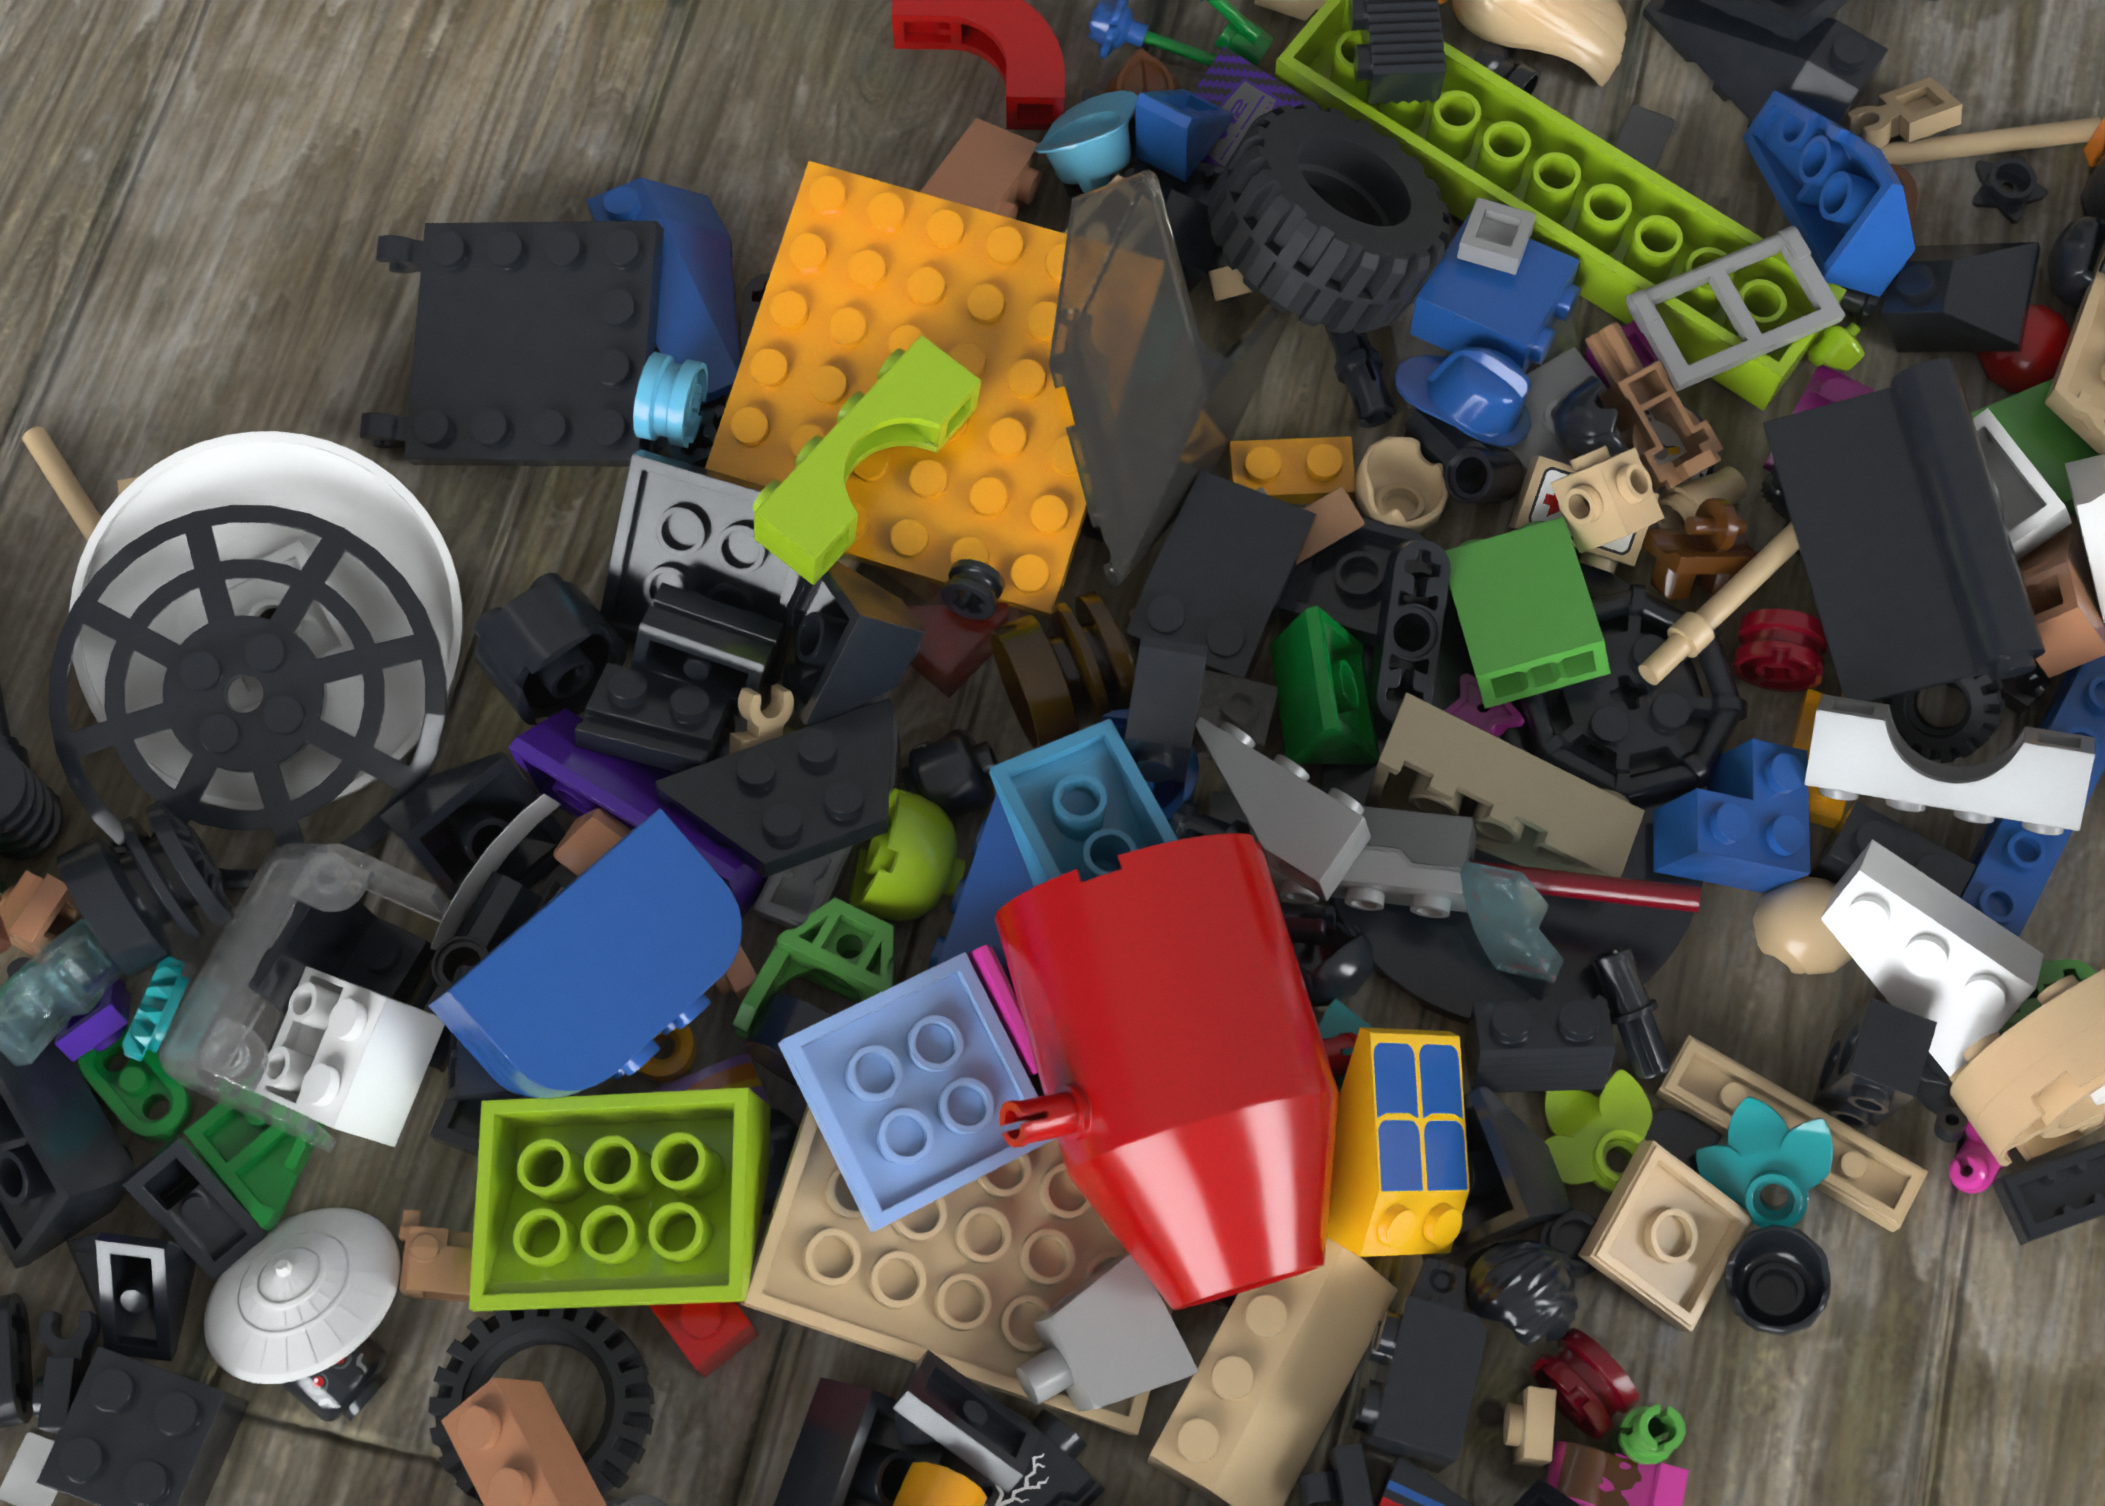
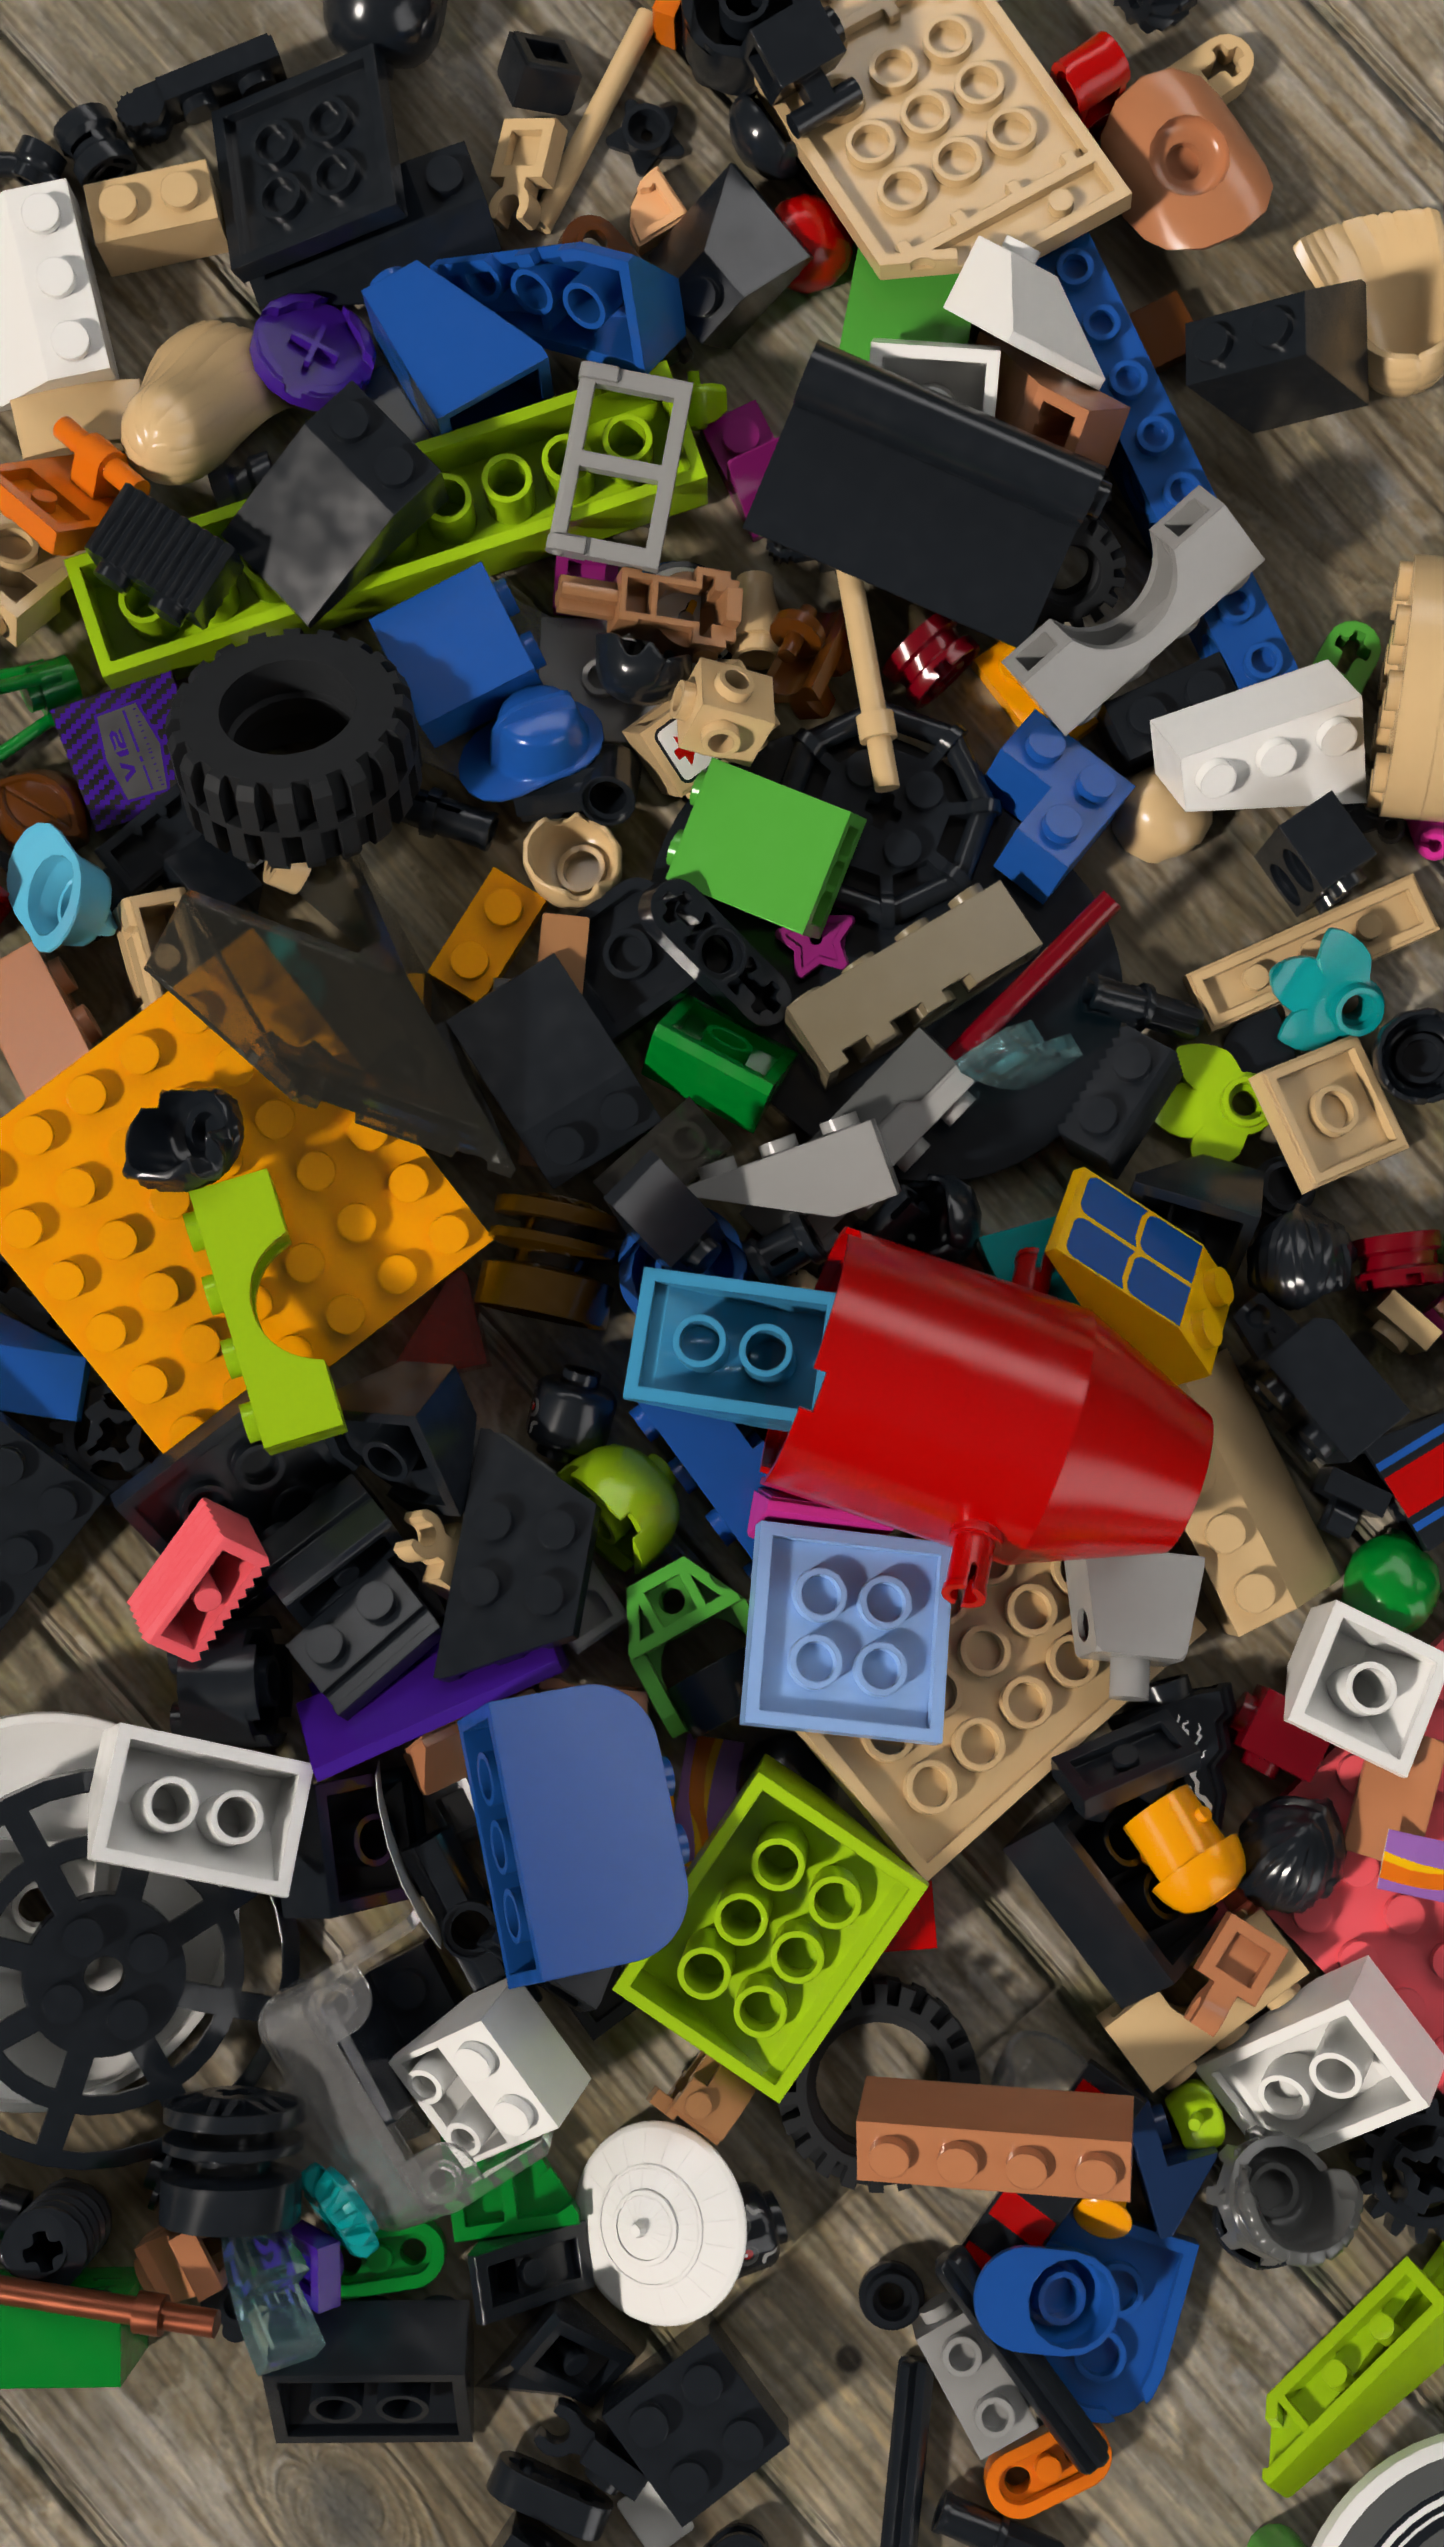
camera: 55 degrees left, 15 degrees up
medium azure wheel [633,352,708,448] -> none
black bush [941,559,1005,620] -> none
blue slope [1136,89,1234,182] -> none
light grey plate [1457,197,1536,275] -> none
none -> white slope [87,1722,313,1898]
none -> black hair [122,1087,244,1192]
none -> coral brick [126,1498,270,1663]
none -> black slope [221,380,449,628]
none -> dark purple tile [249,293,376,411]
none -> blue slope [361,260,555,438]
none -> black slope [497,31,582,116]
none -> light nougat tile [629,166,688,256]

